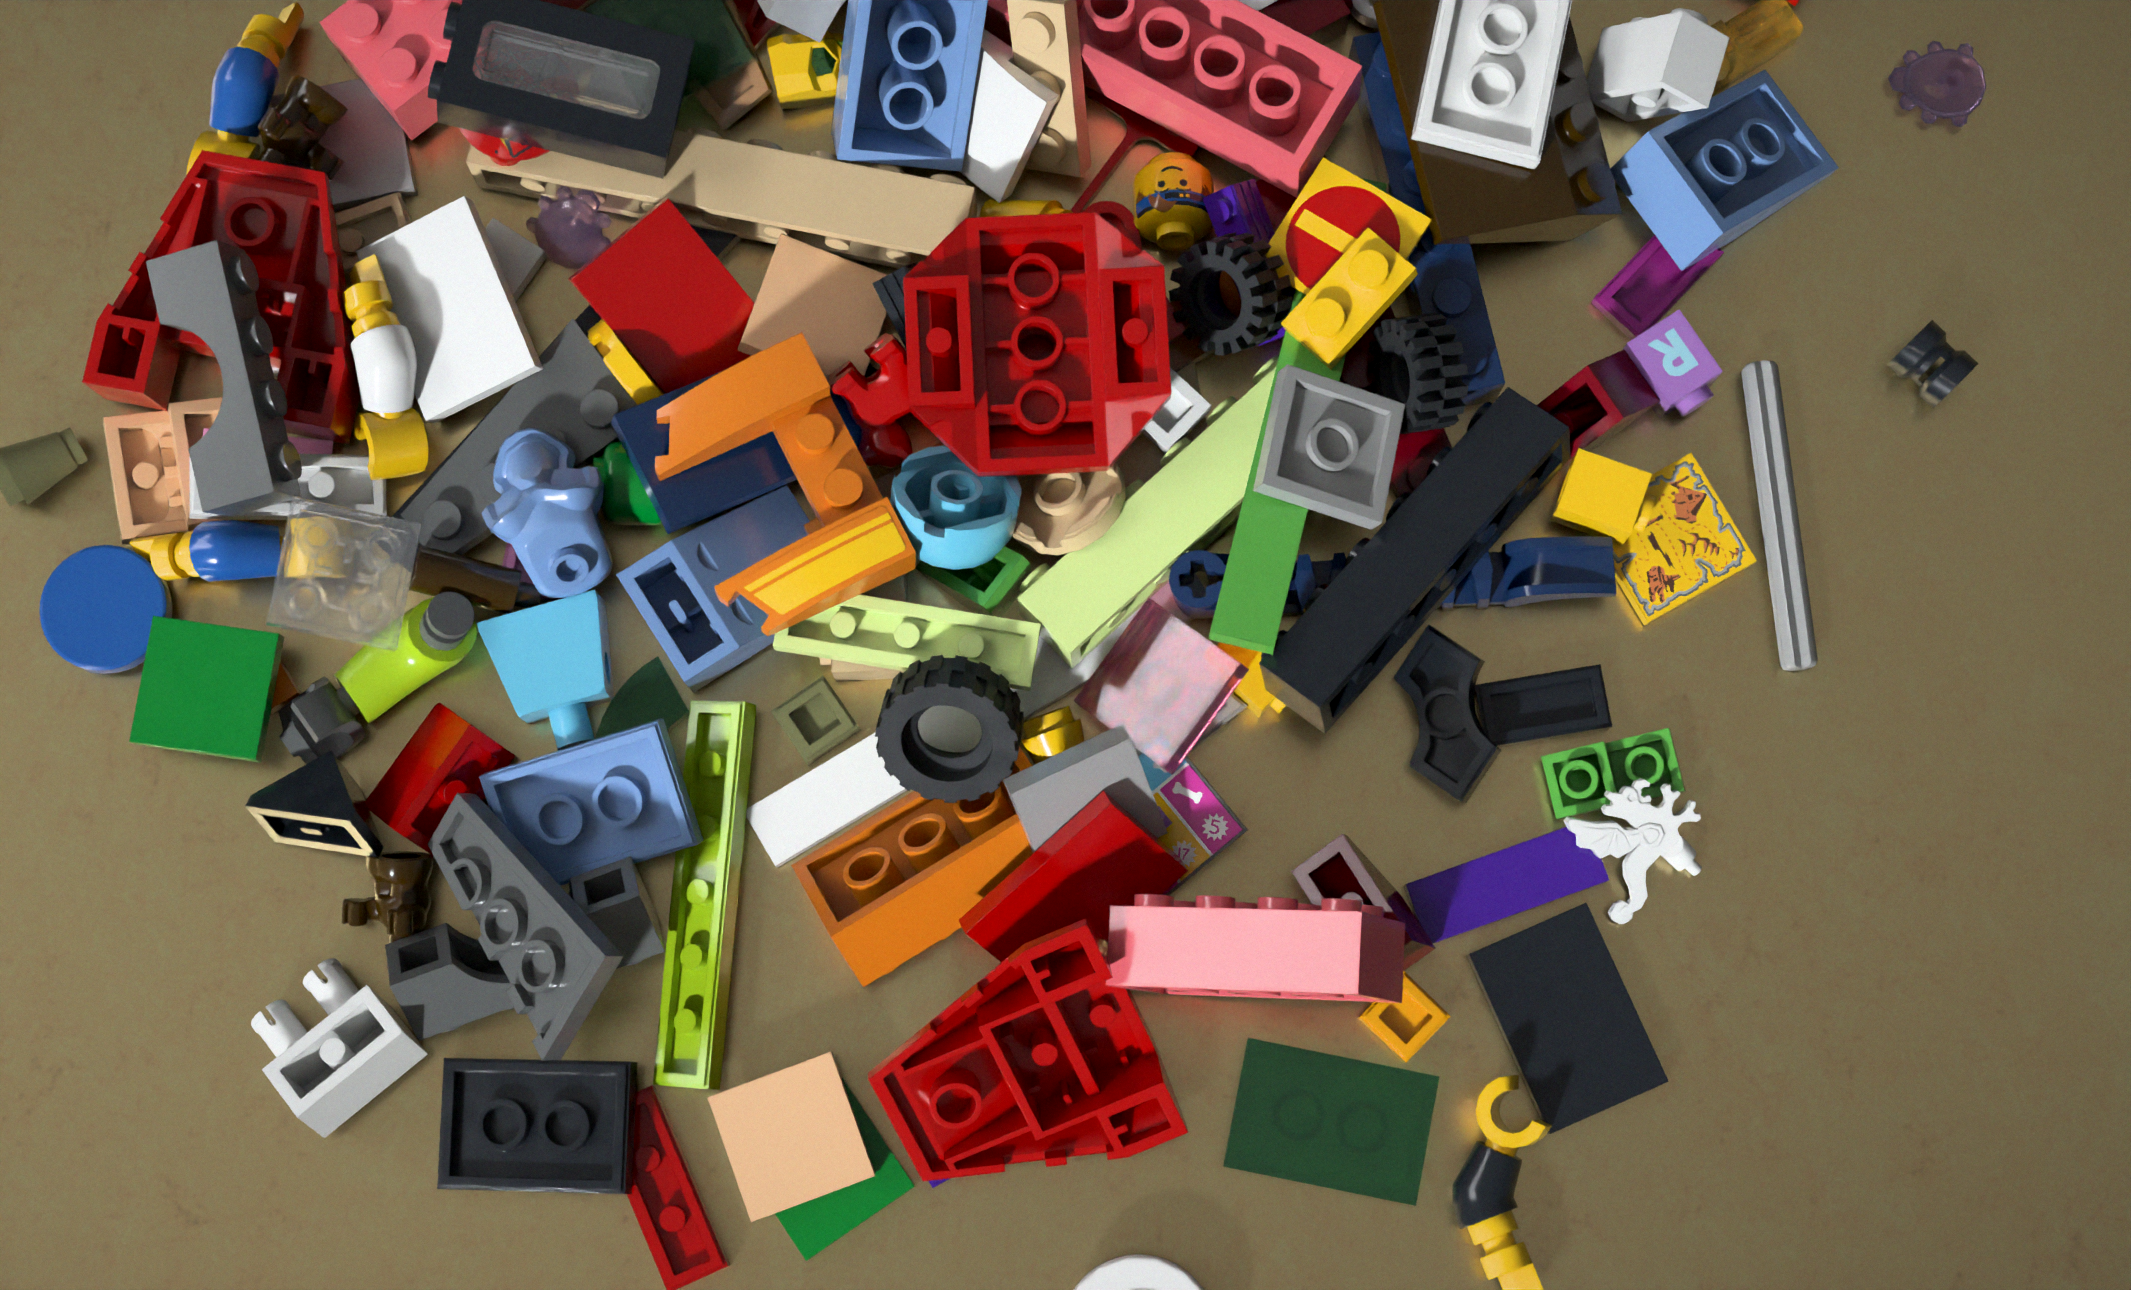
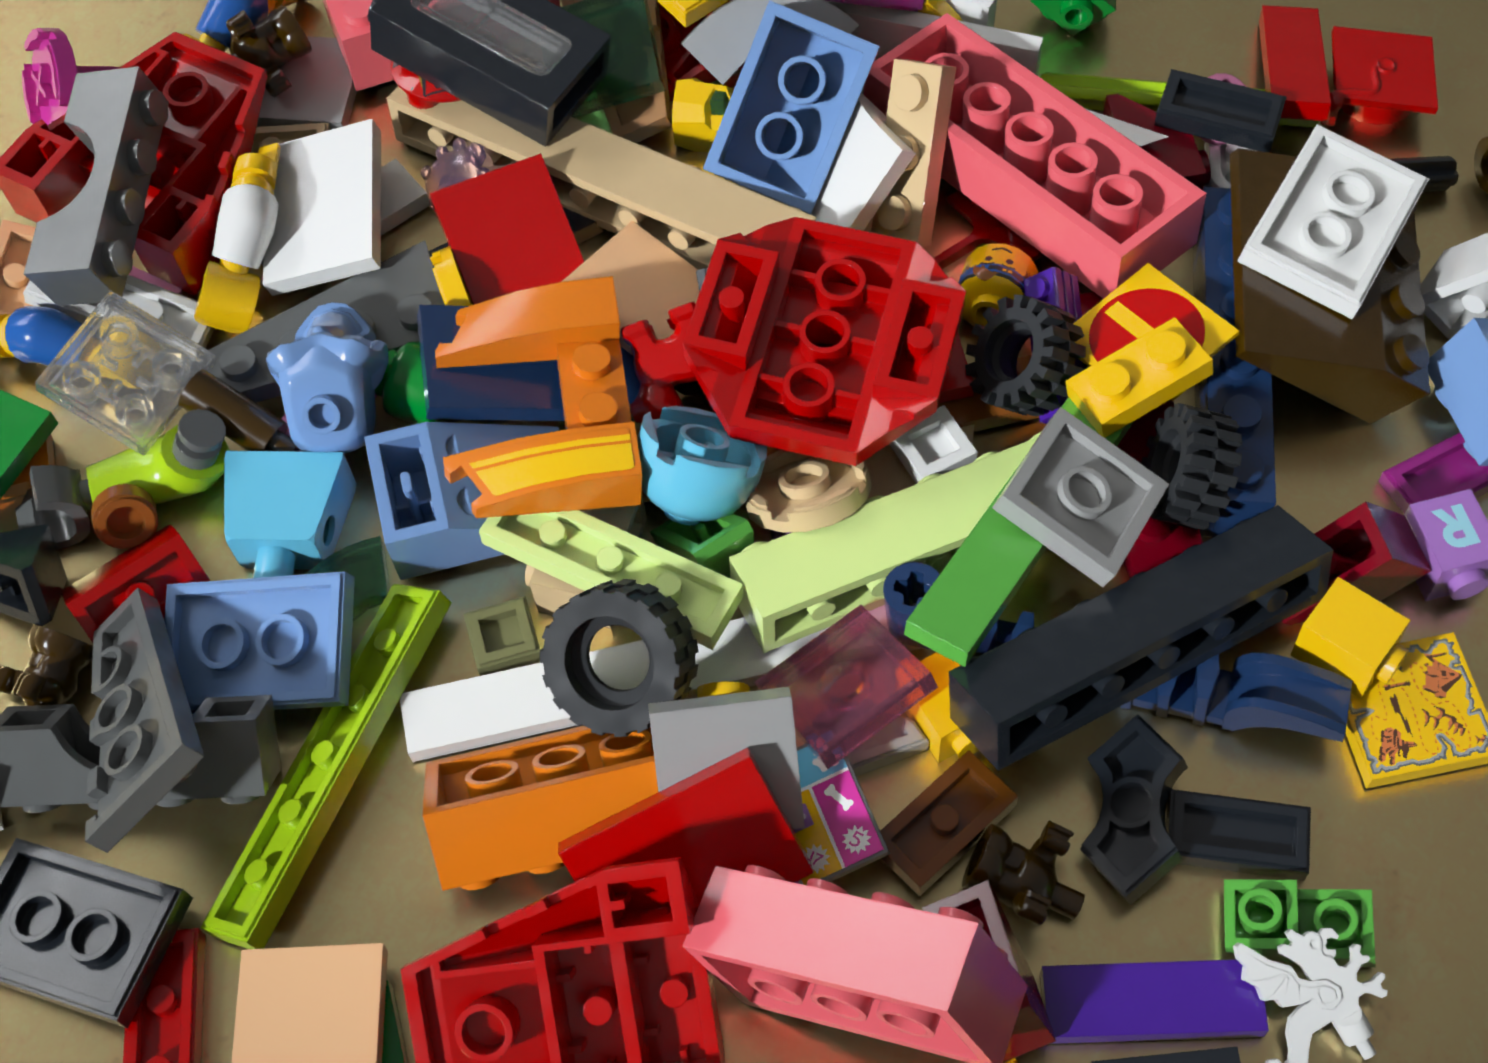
camera: 20 degrees right, 20 degrees down
none -> dark pink tile [22,28,120,125]
none -> dark orange tile [91,484,158,549]
none -> reddish brown plate [880,750,1018,897]
none -> dark brown piece [962,820,1085,925]

